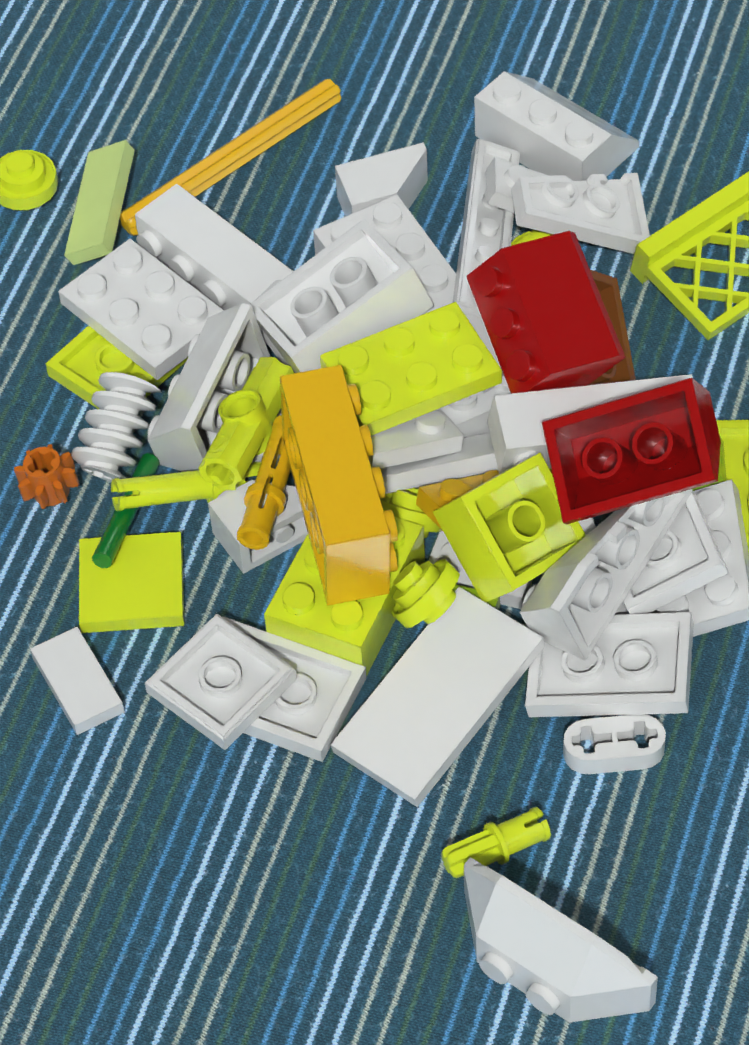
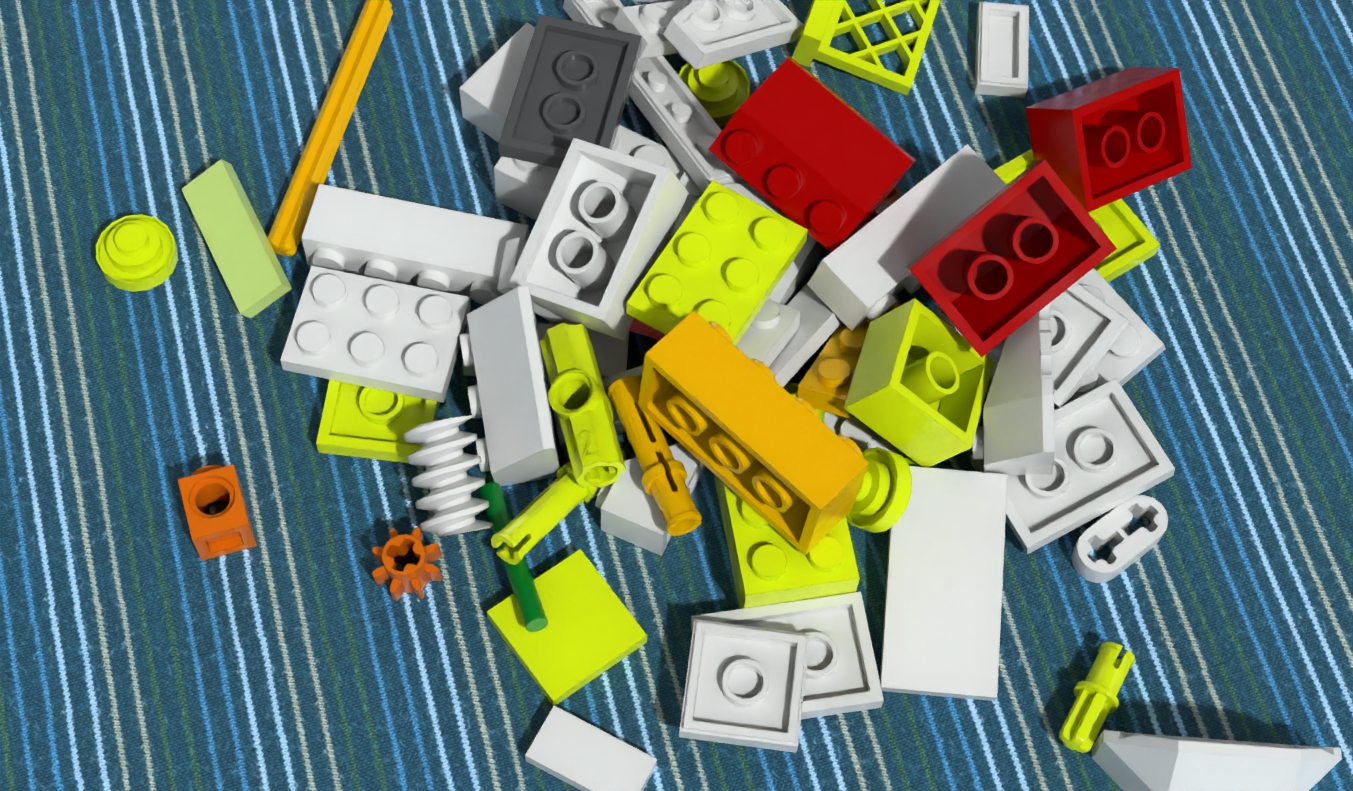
camera: 40 degrees left, 10 degrees up
none -> dark grey plate [498,14,642,169]

